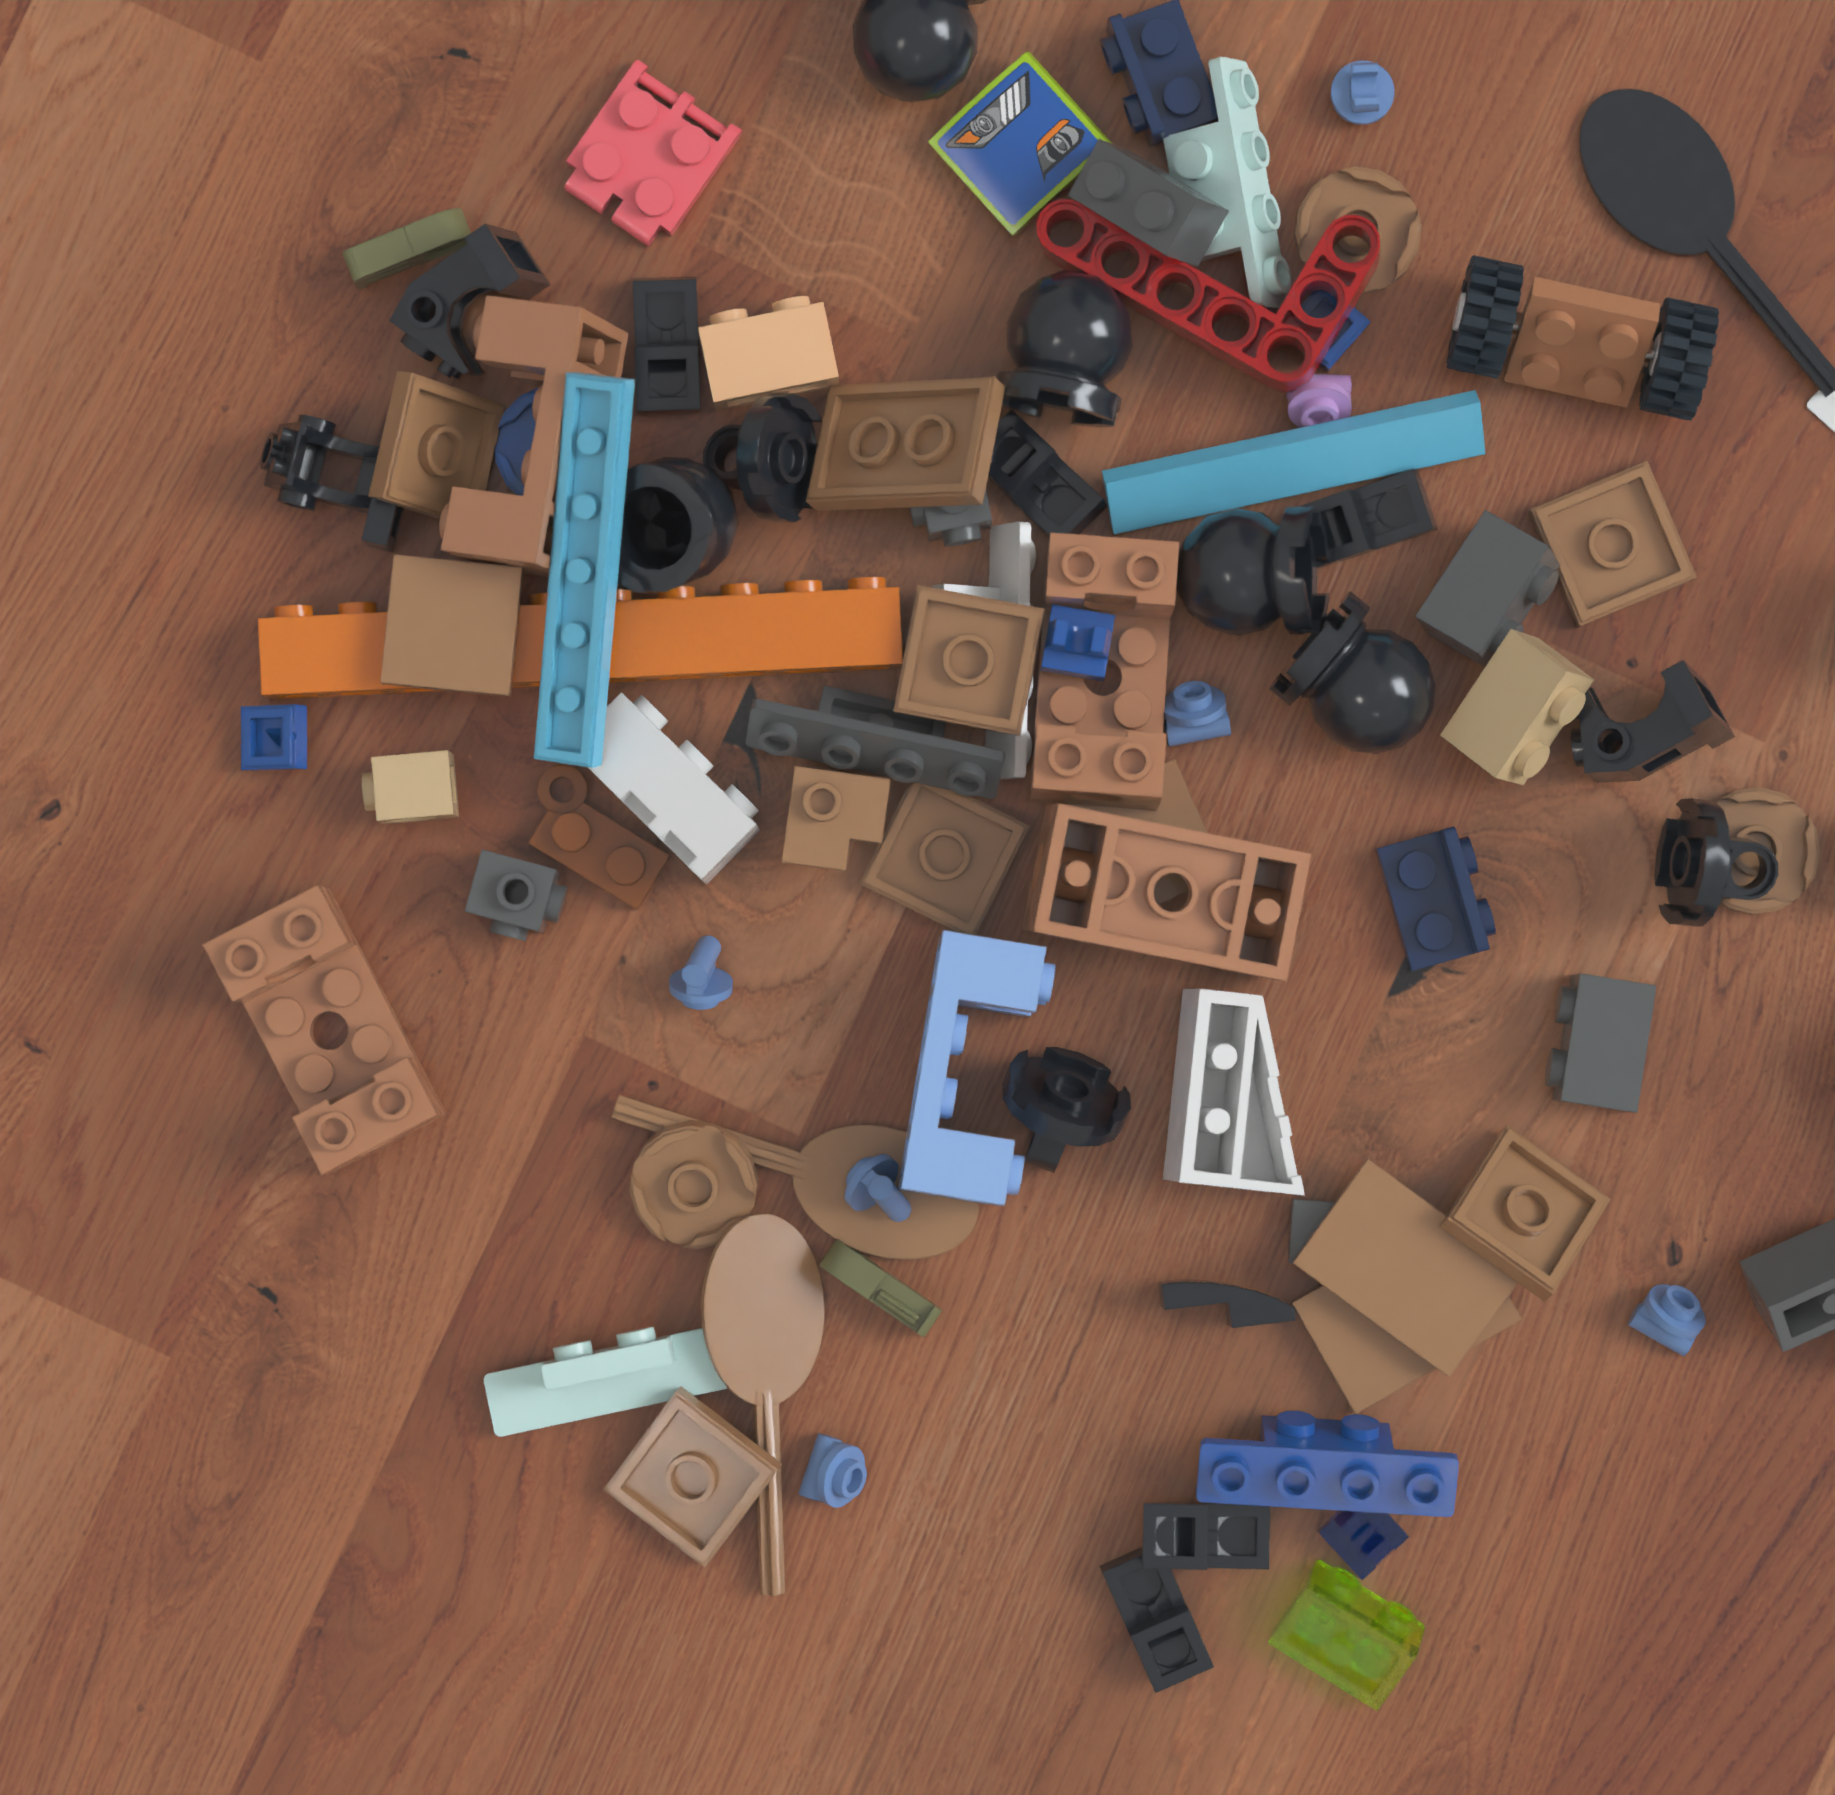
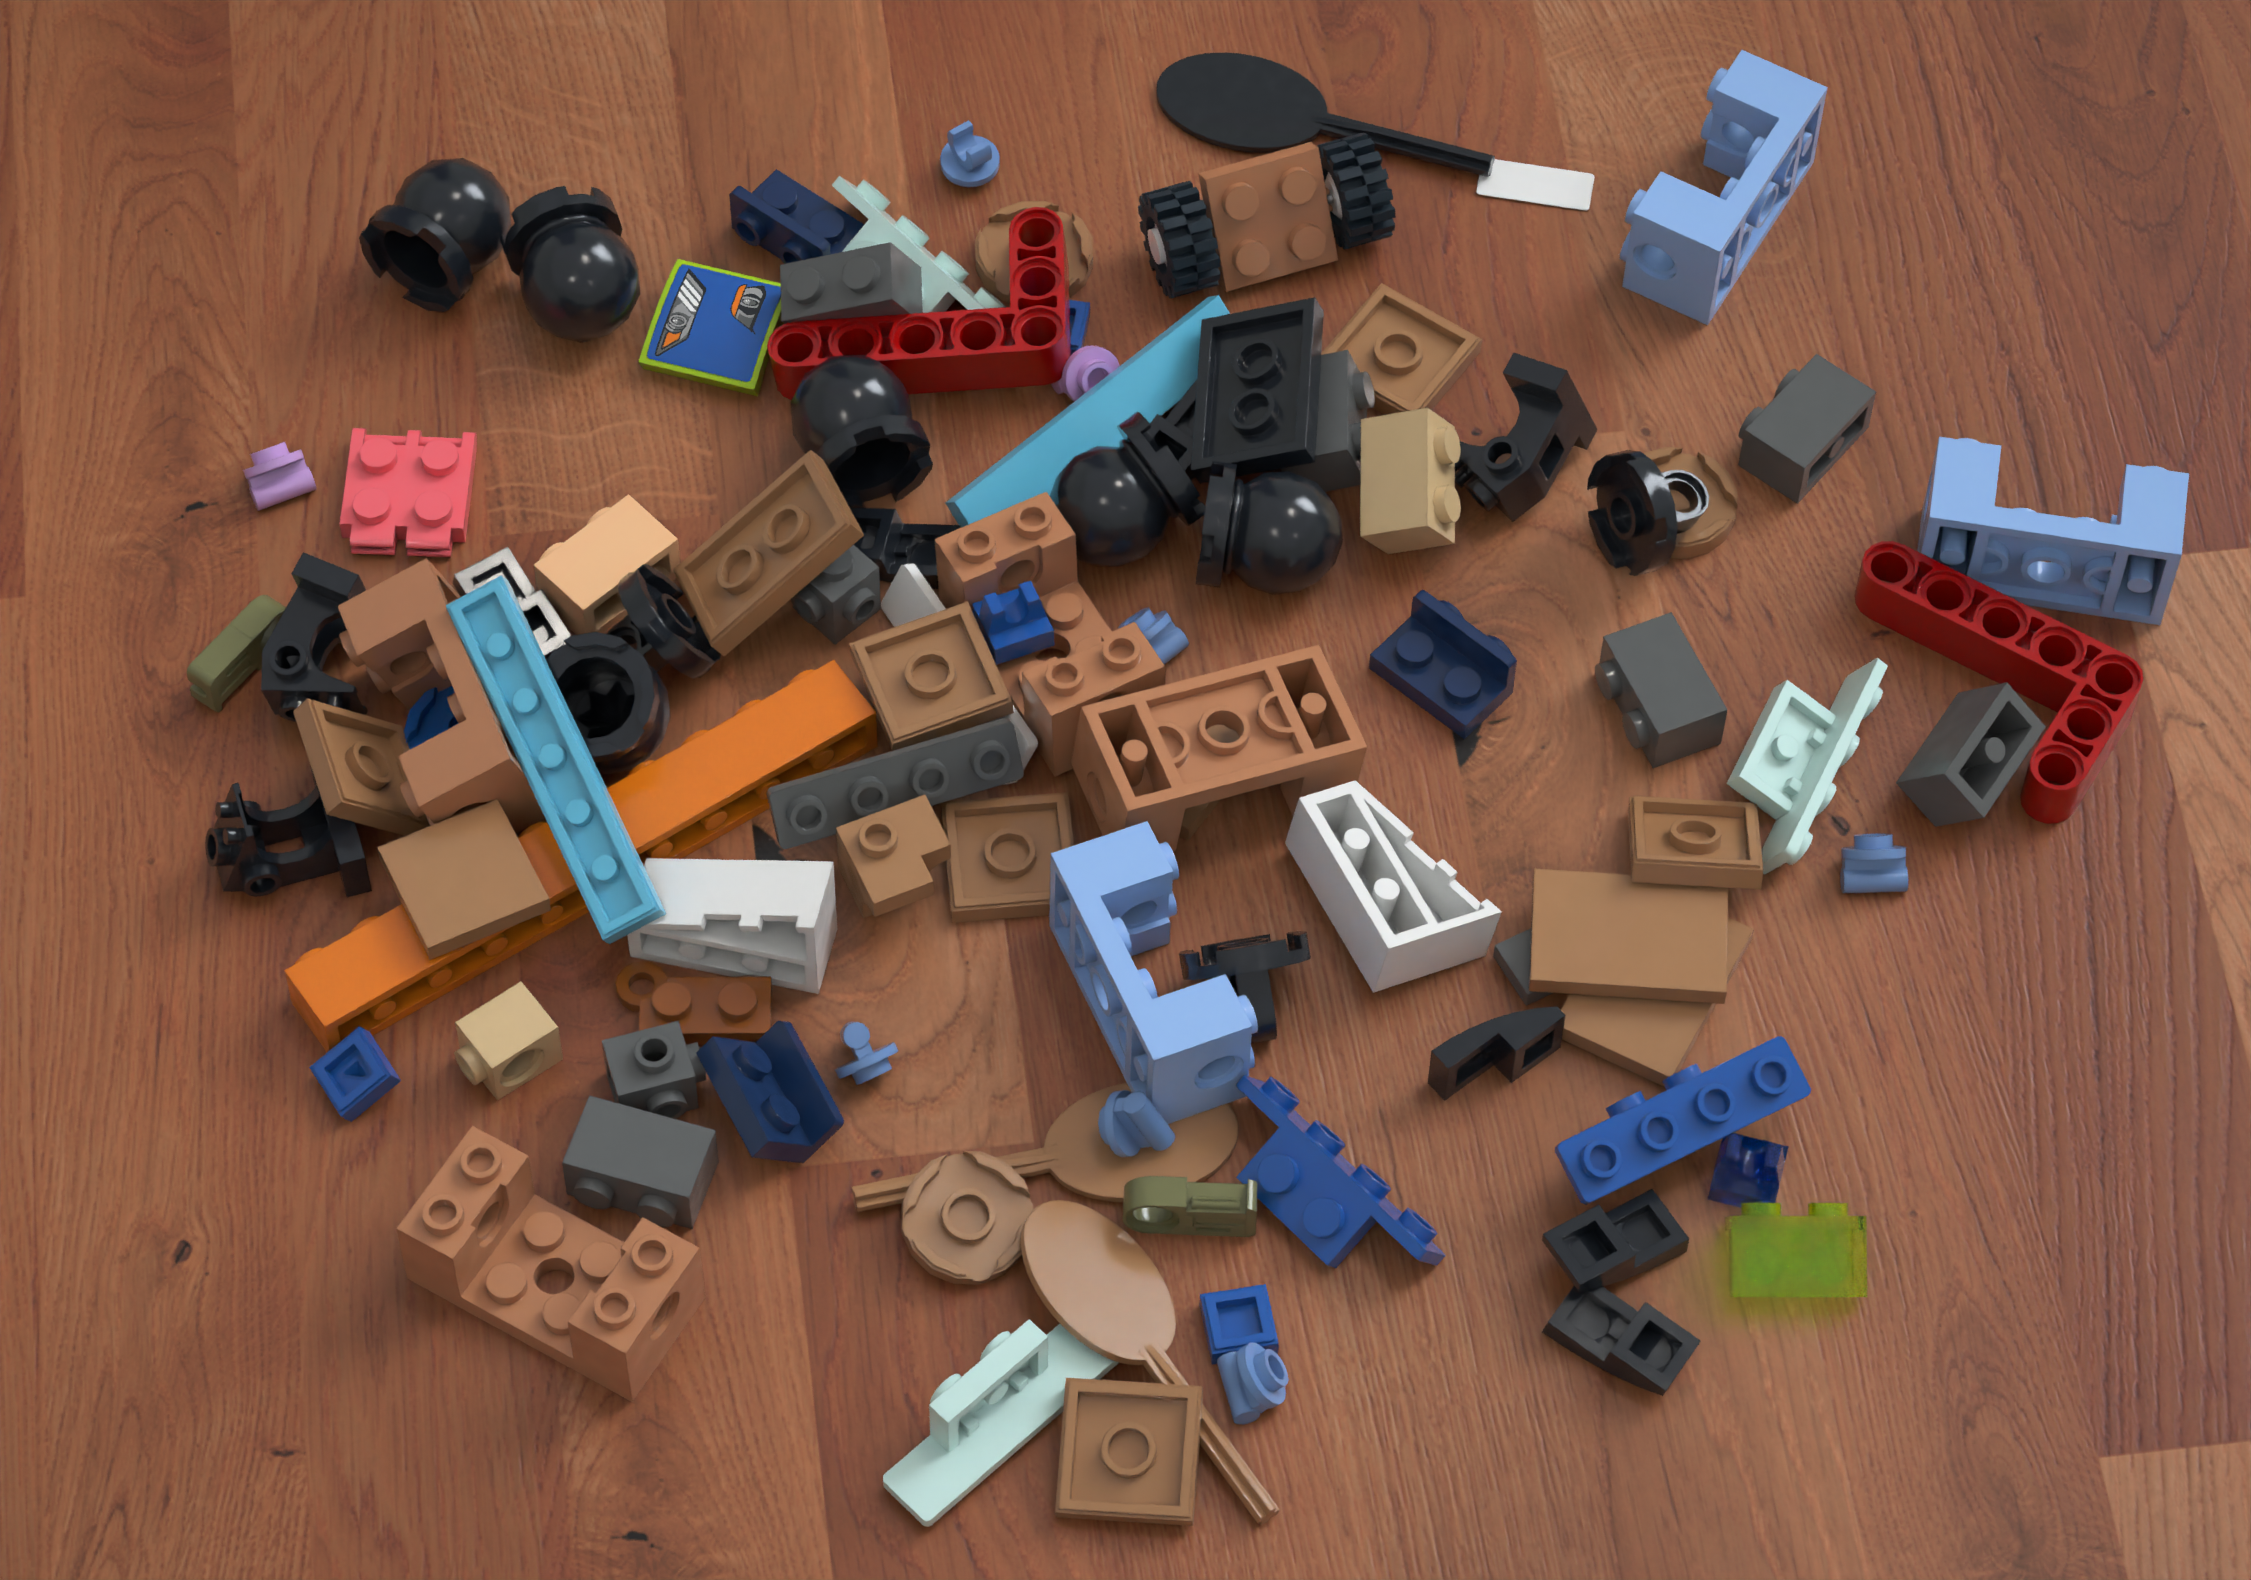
camera: 30 degrees left, 30 degrees down
none -> lavender plate [243,442,316,511]
none -> dark grey brick [562,1095,719,1229]
none -> dark blue bracket [696,1021,844,1163]
none -> black plate [1191,297,1324,484]
none -> blue tile [1199,1284,1279,1364]
none -> blue bracket [1236,1075,1446,1268]
none -> light aqua bracket [1726,658,1888,875]

